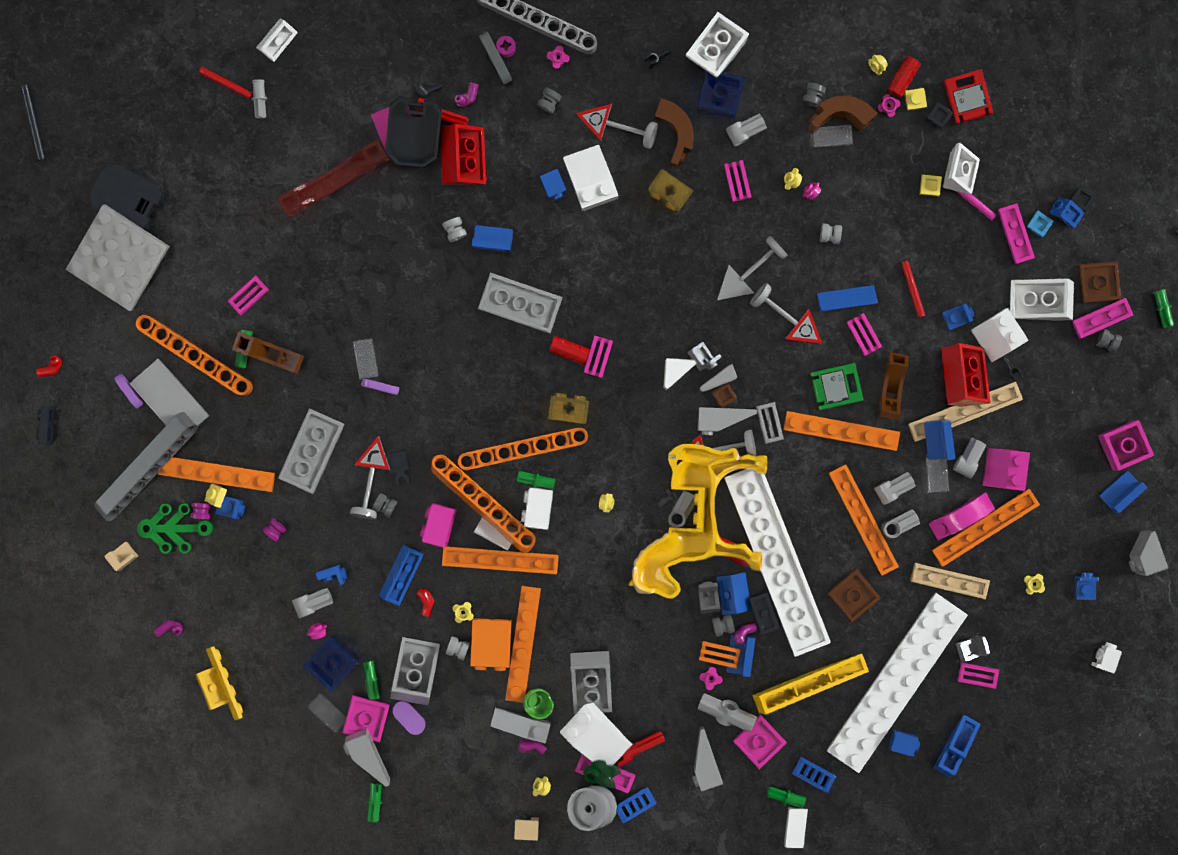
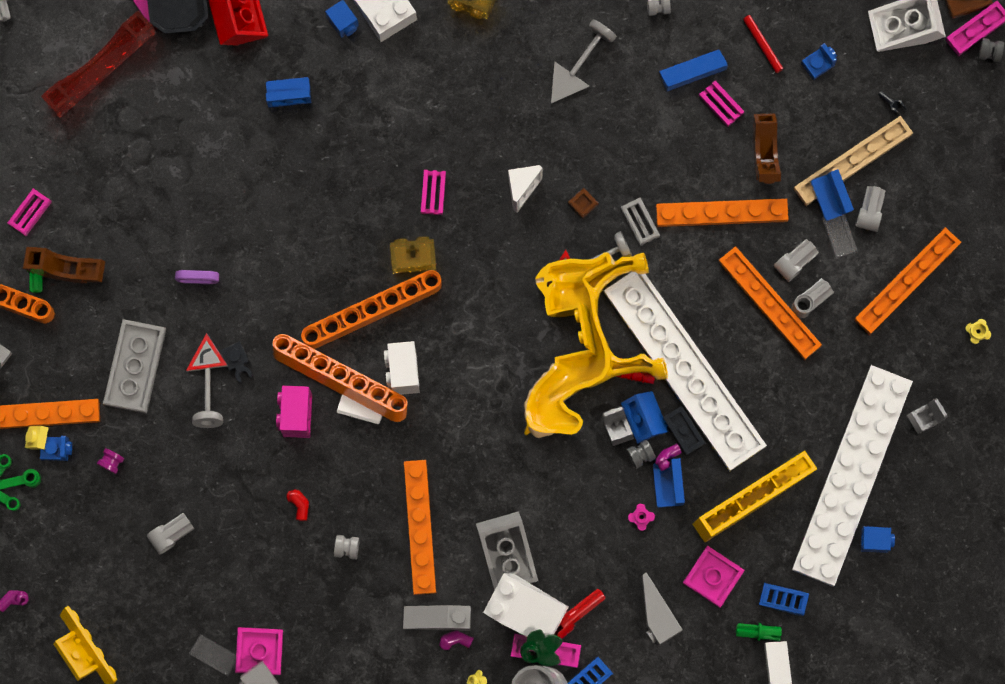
camera: 10 degrees left, 10 degrees down
magenta wheel [190,502,211,519] -> none
clear blue brick [303,636,360,692] -> none
dark pink plate [307,623,327,639] -> none
blue bracket [316,564,347,585] -> none
clear tile [353,338,379,379] -> none
green axle [362,661,380,700] -> none
dark grey wheel [372,493,398,518] -> none
blue slope [379,544,424,606] -> none
light grey slope [390,637,440,705] -> none
medium lavender tile [393,701,426,735] -> none
light grey wheel [442,217,467,242] -> none
orange plate [442,546,559,574] -> none
light yellow plate [453,602,474,623] -> none
orange panel [471,618,512,671] -> none
light grey tile [478,273,563,334] -> none
green axle [517,471,555,490] -> none
bright green hair [523,688,554,720] -> none
red axle [549,336,590,365] -> none
light yellow plate [599,493,614,513] -> none
light grey piece [668,490,695,528] -> none
flat silver bracket [687,342,722,371] -> none
light grey slope [697,407,757,435] -> none
light grey piece [698,693,757,733] -> none
light grey slope [699,364,737,392] -> none
orange tile [699,641,741,669] -> none
light grey piece [750,283,822,344] -> none
container [810,363,864,410] -> none
reddish brown tile [827,569,881,622] -> none
tan tile [910,563,990,599] -> none
dark pink arch [929,492,995,540] -> none
blue slope [933,715,981,778] -> none
red slope [941,343,991,406] -> none
dark pink tile [957,662,999,689] -> none
white slope [971,308,1028,362] -> none
dark pink slope [982,448,1030,491] -> none

